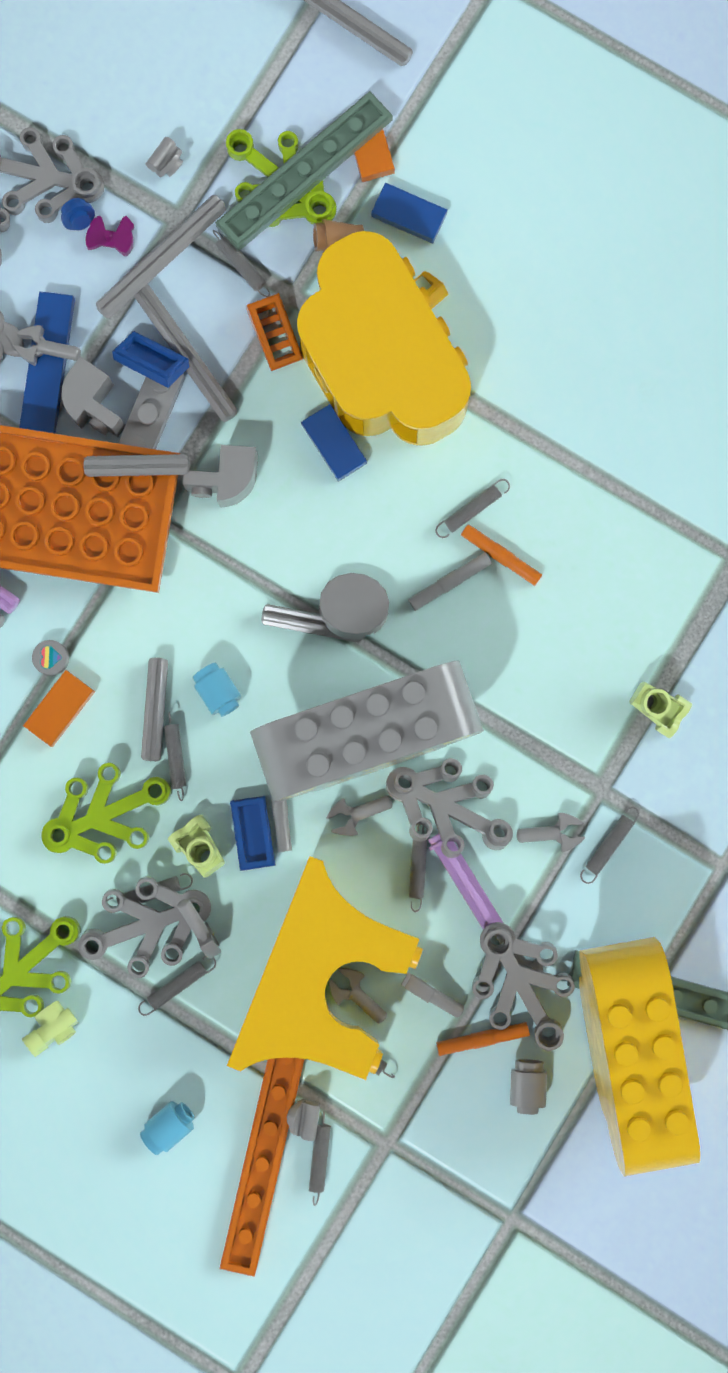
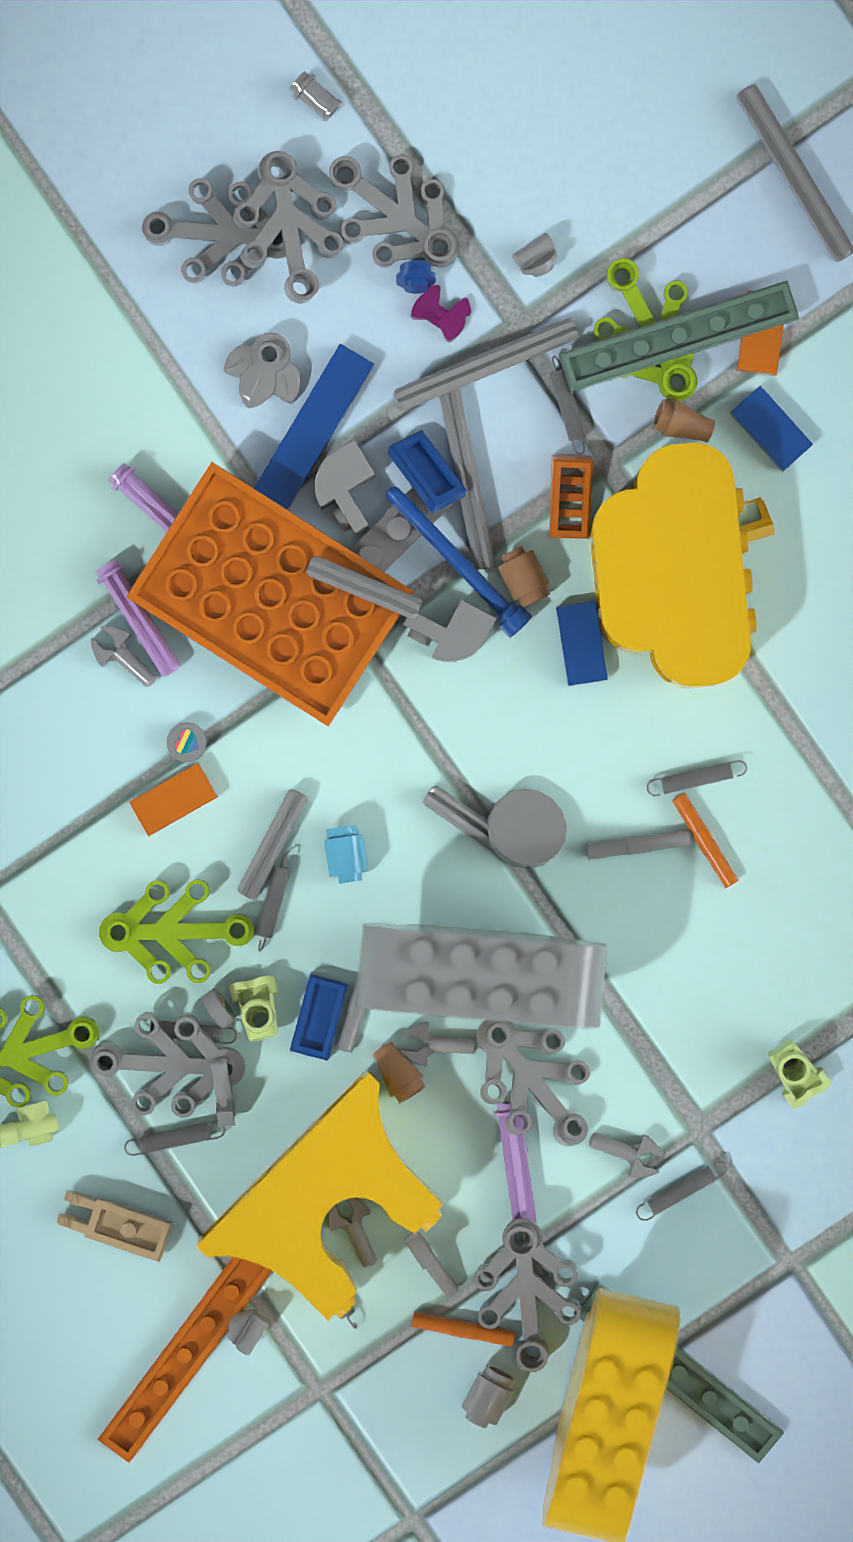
camera: 15 degrees right, 5 degrees up
light grey bar [13,325,81,366] -> none
medium azure brick [140,1101,195,1155] -> none
light grey piece [309,1111,331,1206] -> none
light grey piece [409,825,428,912] -> none
none -> tan hinge [56,1190,174,1262]
none -> light grey tile [202,988,237,1029]
none -> medium nougat cone [372,1042,426,1104]
none -> blue piece [386,487,532,638]
none -> medium nougat brick [497,546,550,608]

